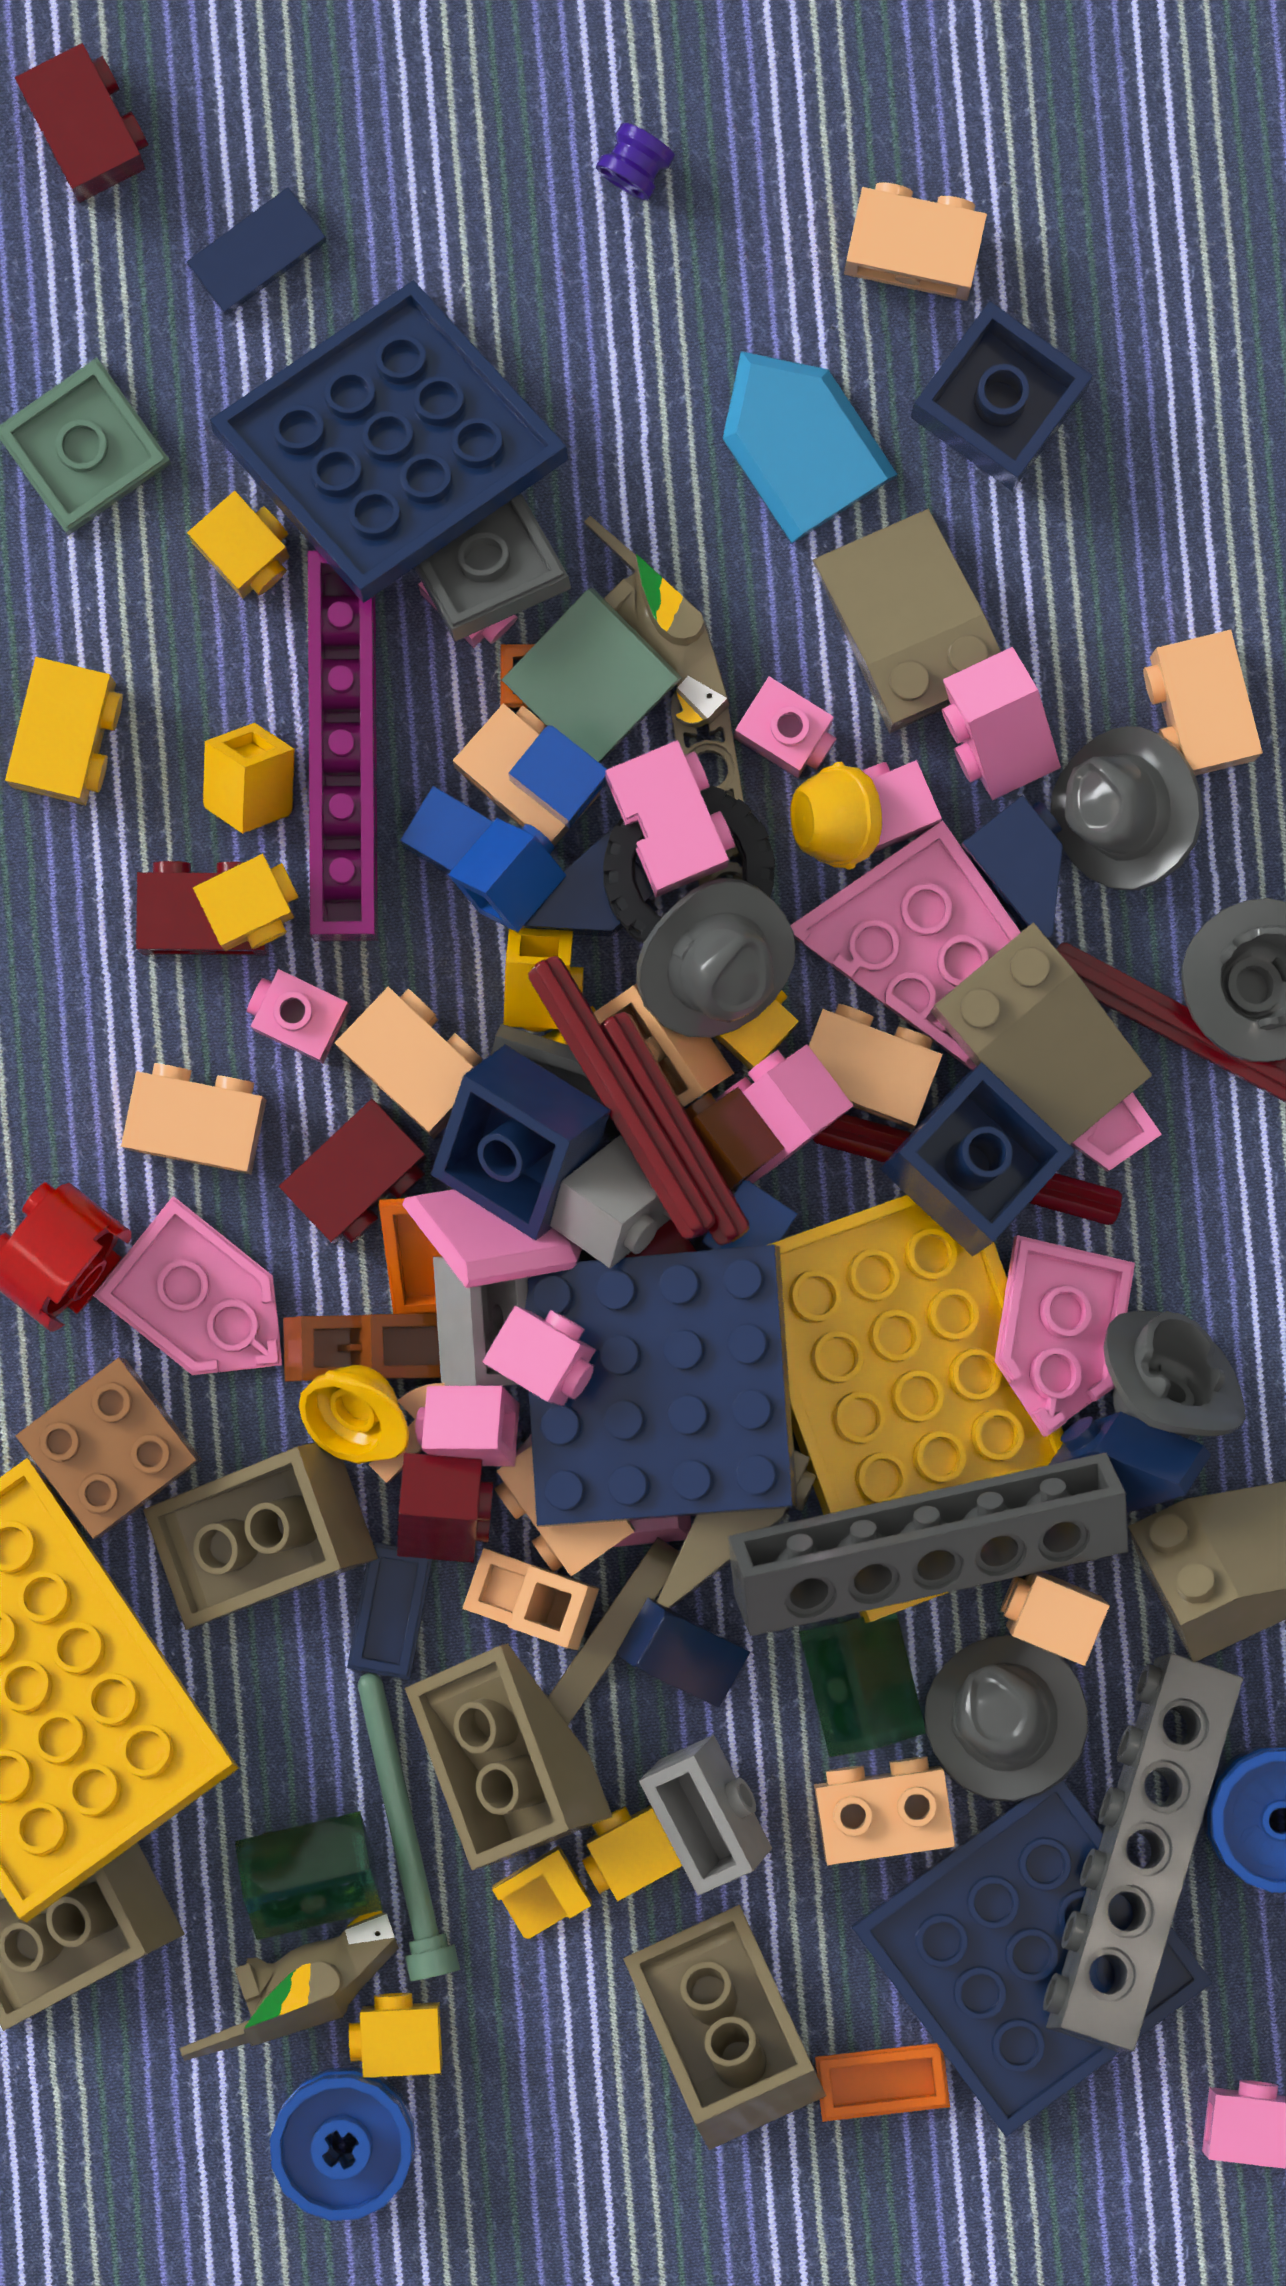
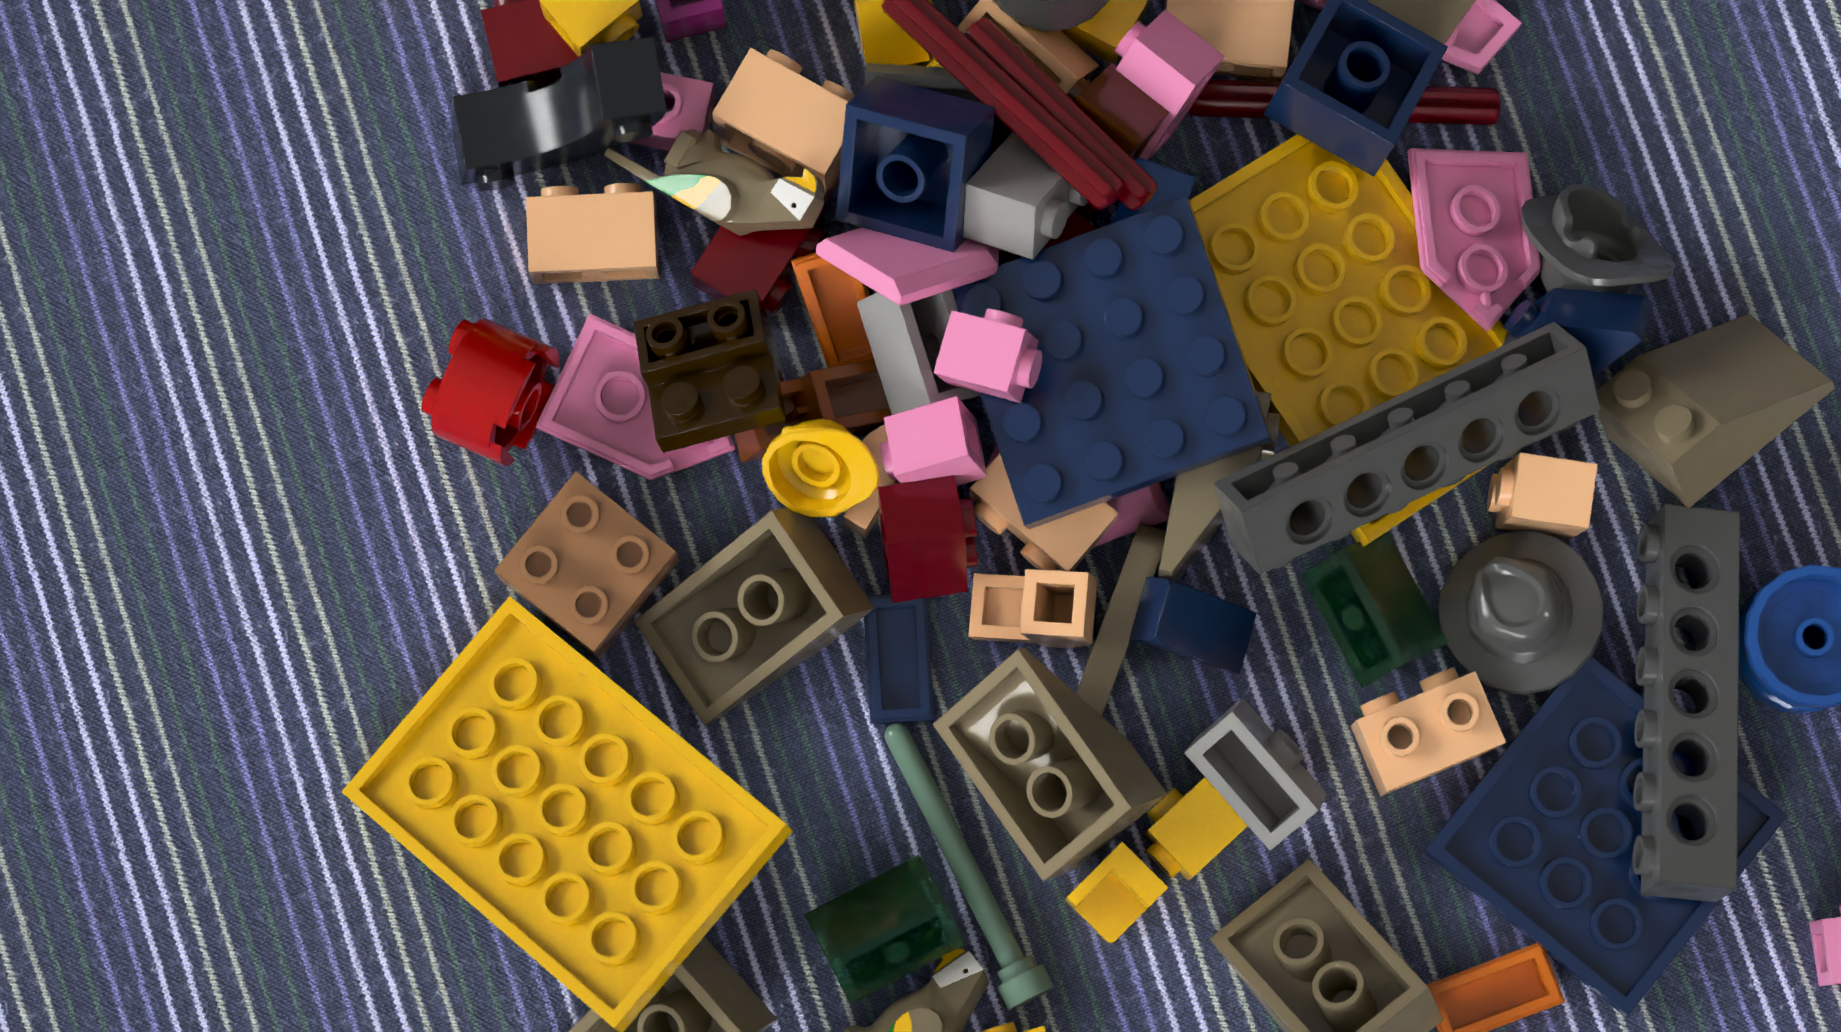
camera: 15 degrees left, 5 degrees down
none -> black brick [449,37,667,190]
none -> dark tan animal [604,129,825,236]
none -> dark brown brick [633,289,786,453]

